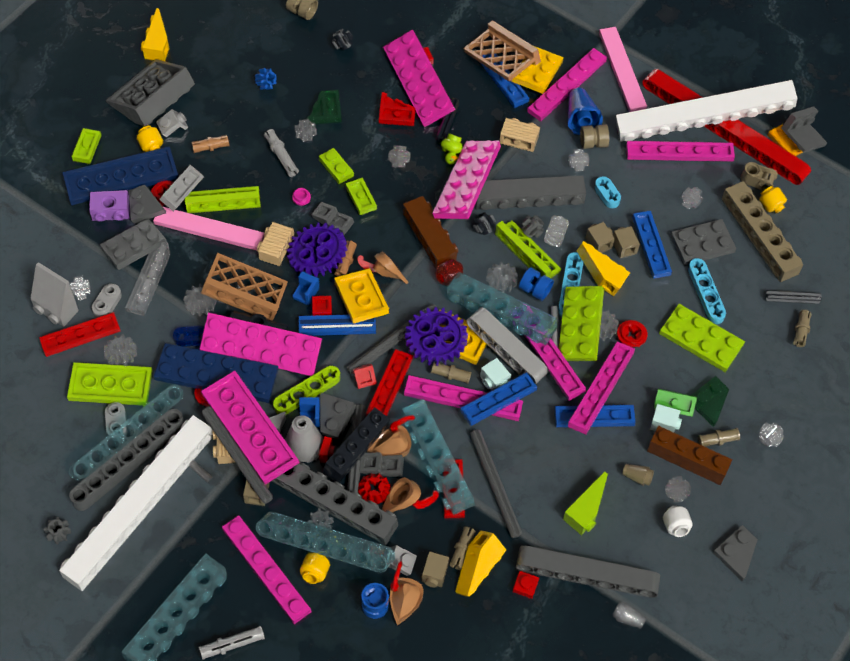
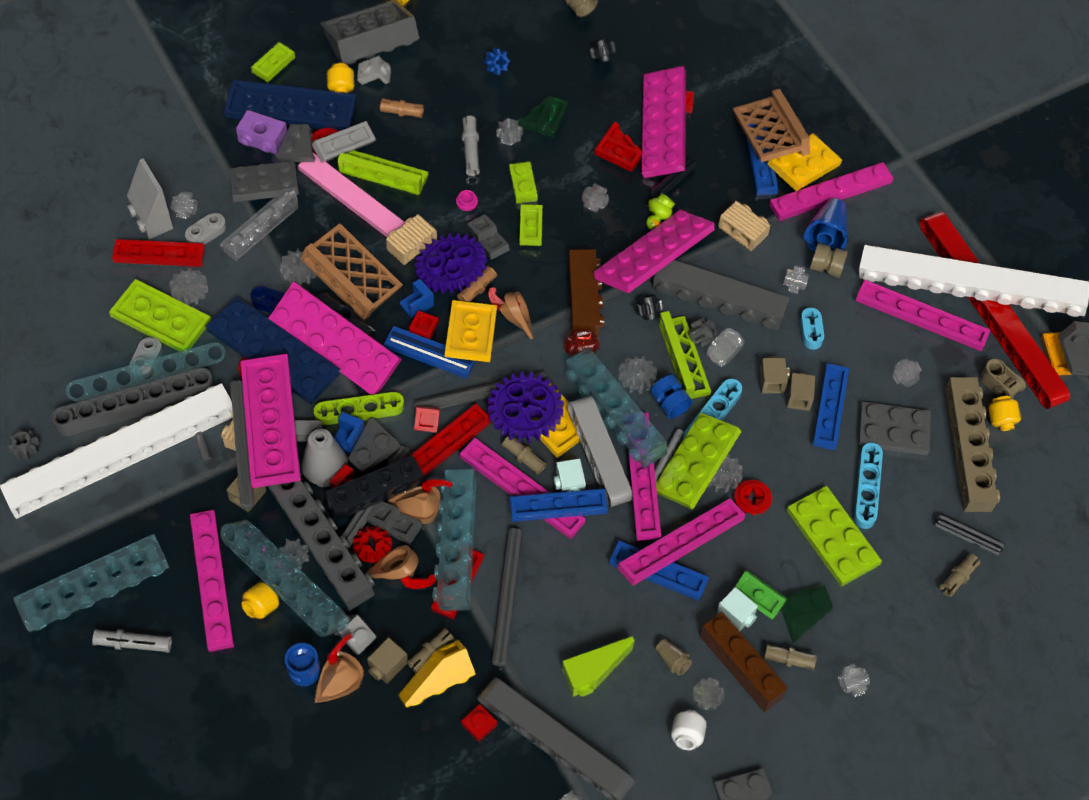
camera: 25 degrees right, 0 degrees up
yellow slope [577,241,630,296] -> none
bright pink tile [599,27,647,112] -> none

